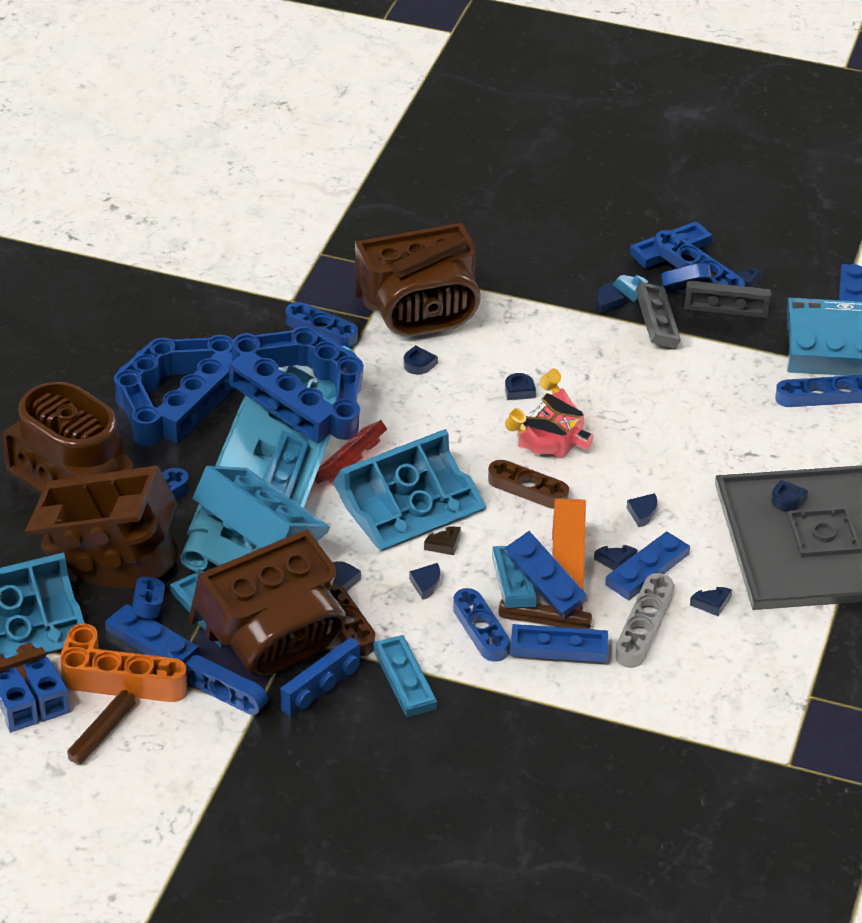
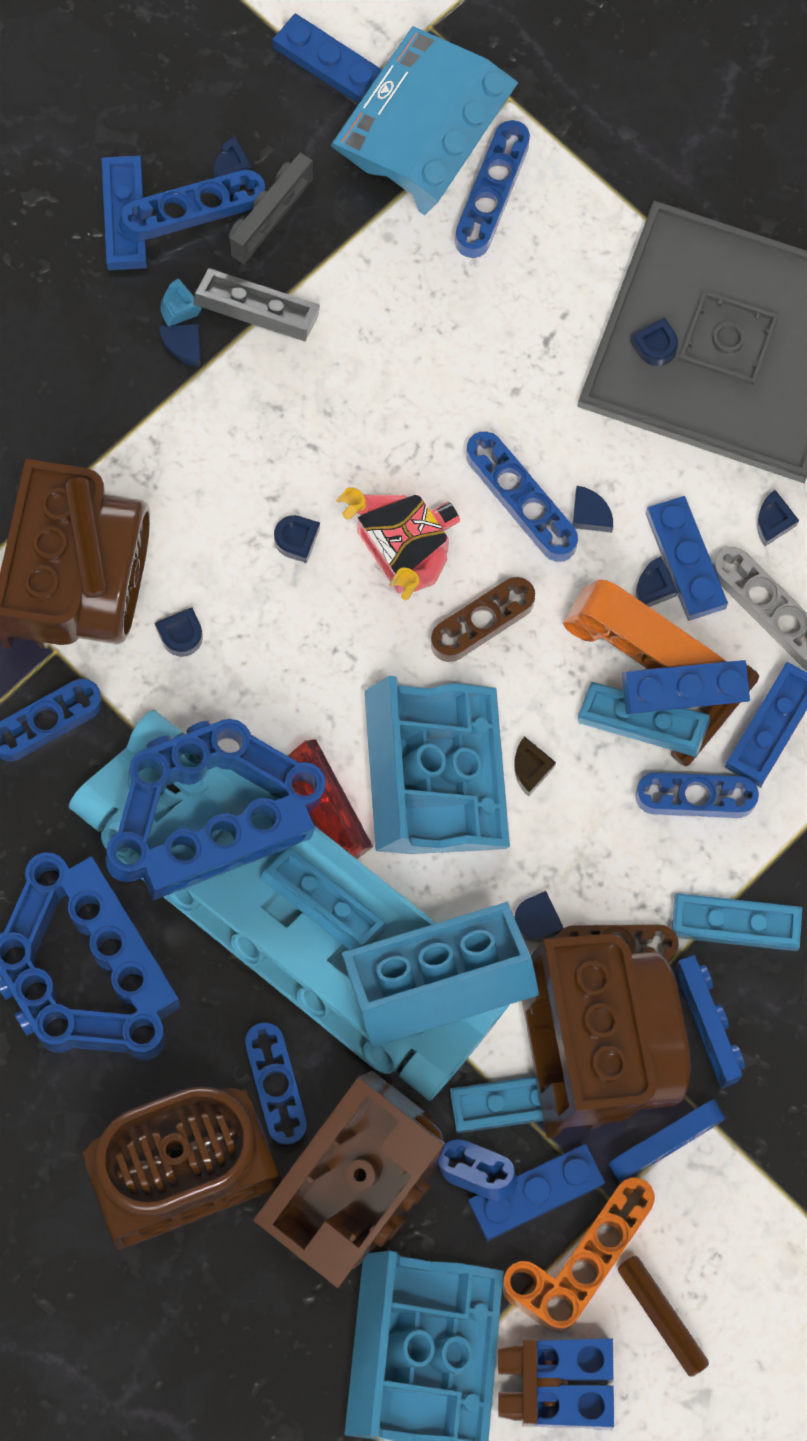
camera: 65 degrees left, 30 degrees up
dark blue tile [409,563,440,599] -> none
blue beam [661,264,711,291] -> none
none -> blue beam [466,431,578,562]

